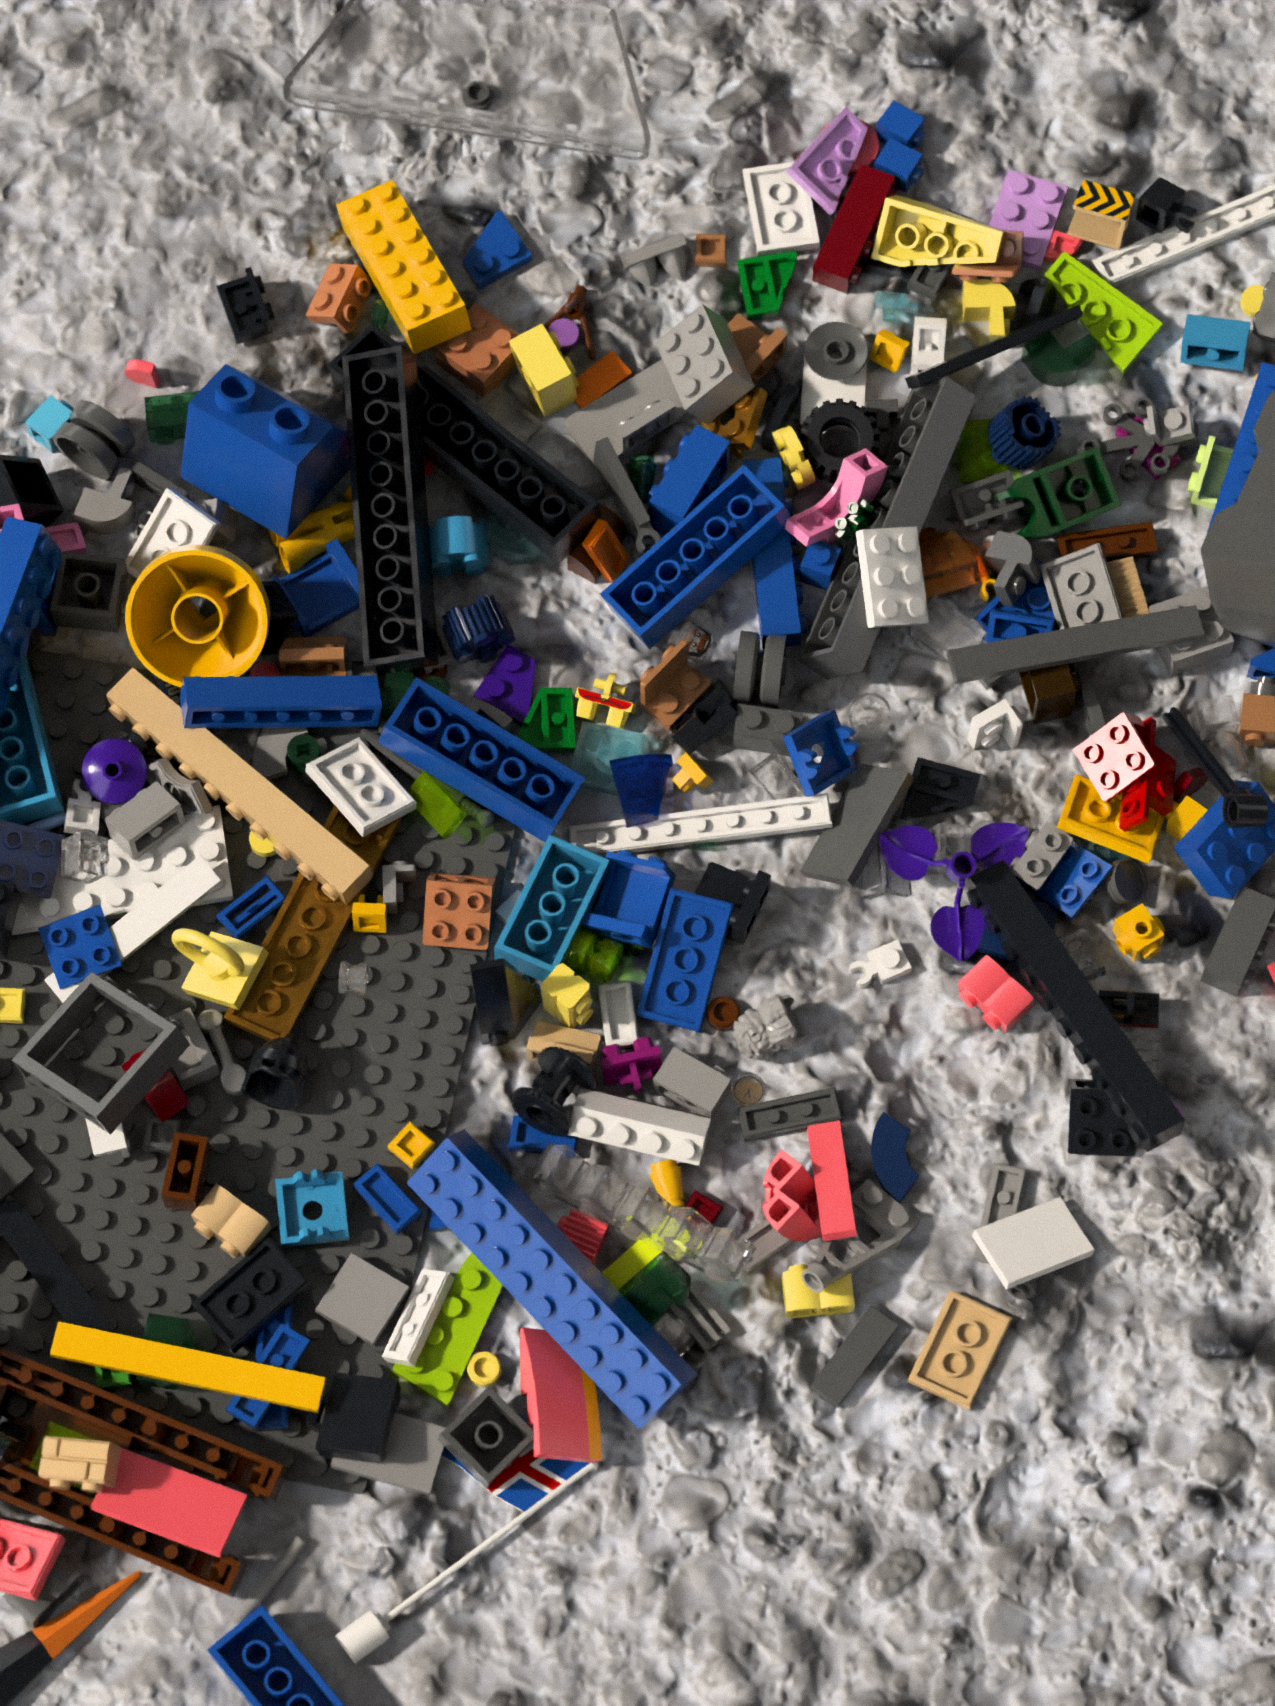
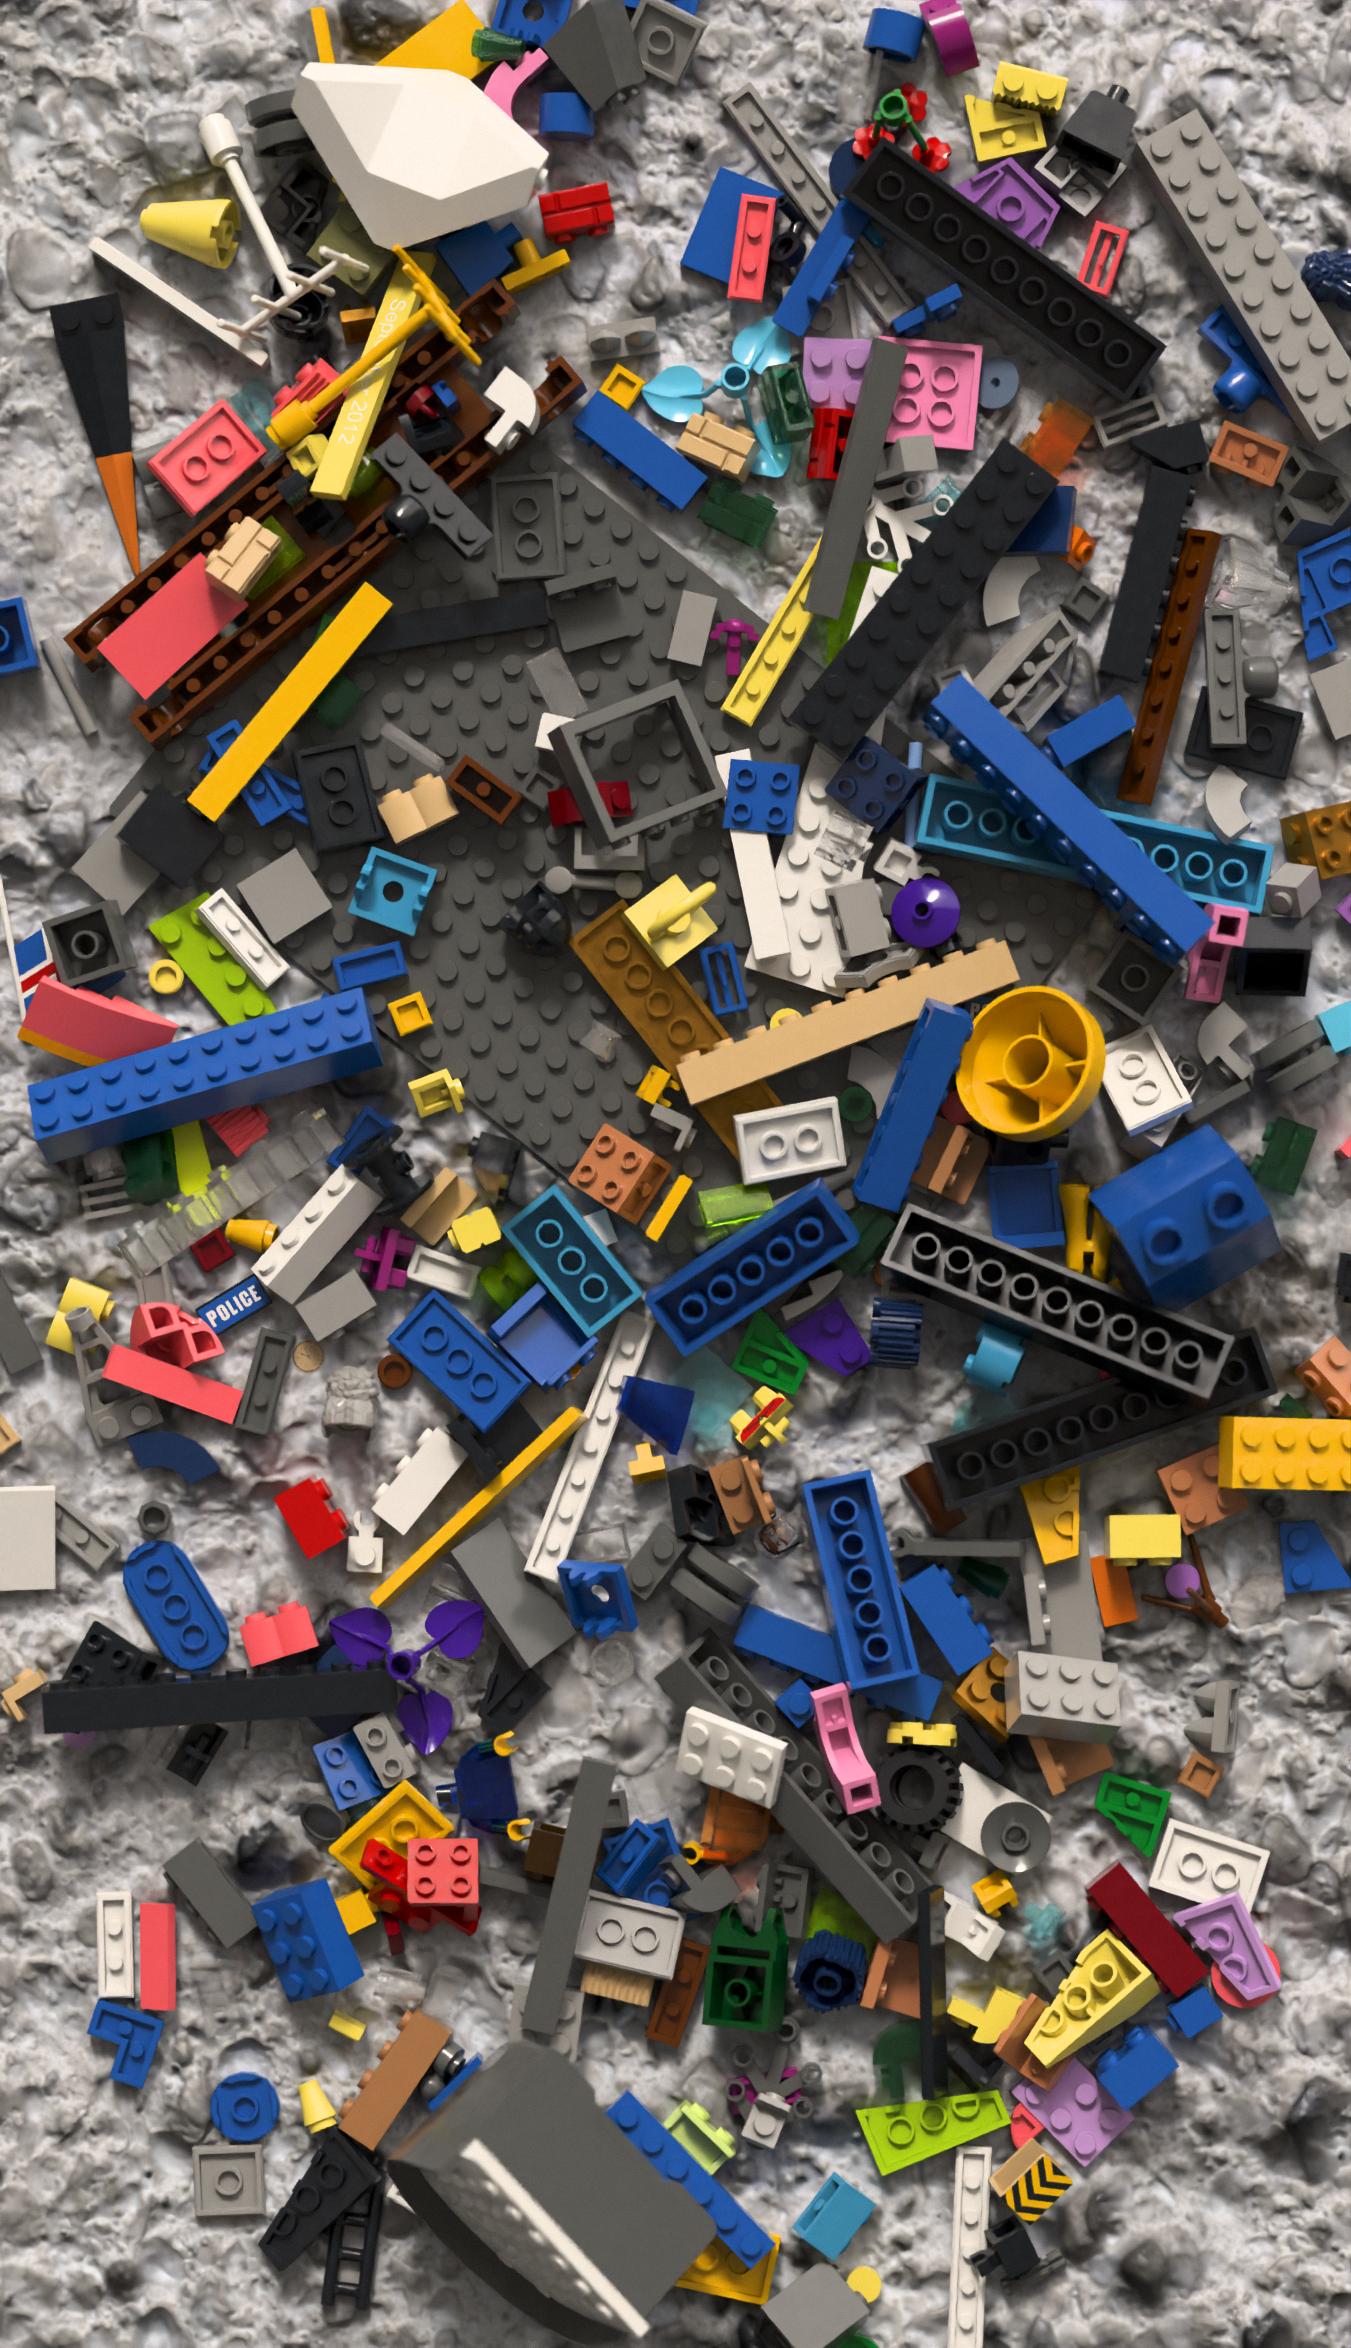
camera: 115 degrees right, 20 degrees up
orange tile [582,519,630,582] -> none
dark green piece [835,499,877,541] -> none
blue brick [876,100,926,148] -> none
white bracket [967,699,1024,750] -> none
yellow brick [1112,903,1165,962] -> none
black piece [1163,707,1268,828] -> none
none -> tan bracket [1,1667,48,1723]
none -> blue tile [123,1540,229,1670]
none -> dark grey tile [137,1500,173,1535]
none -> tile [195,1273,273,1337]
none -> red brick [273,1474,351,1560]
none -> yellow tile [370,1406,589,1609]
none -> white brick [371,1426,468,1535]
none -> clear tile [380,723,446,775]
none -> light yellow bracket [408,1068,466,1118]
none -> clear blue torso [436,1731,531,1841]
none -> clear tile [526,647,589,719]
none -> yellow tile [646,1175,693,1242]
none -> nougat bracket [859,1936,920,2019]
none -> dark grey axle [1000,2249,1067,2296]
none -> yellow wing [1019,1465,1080,1567]
none -> blue brick [1093,2023,1179,2112]

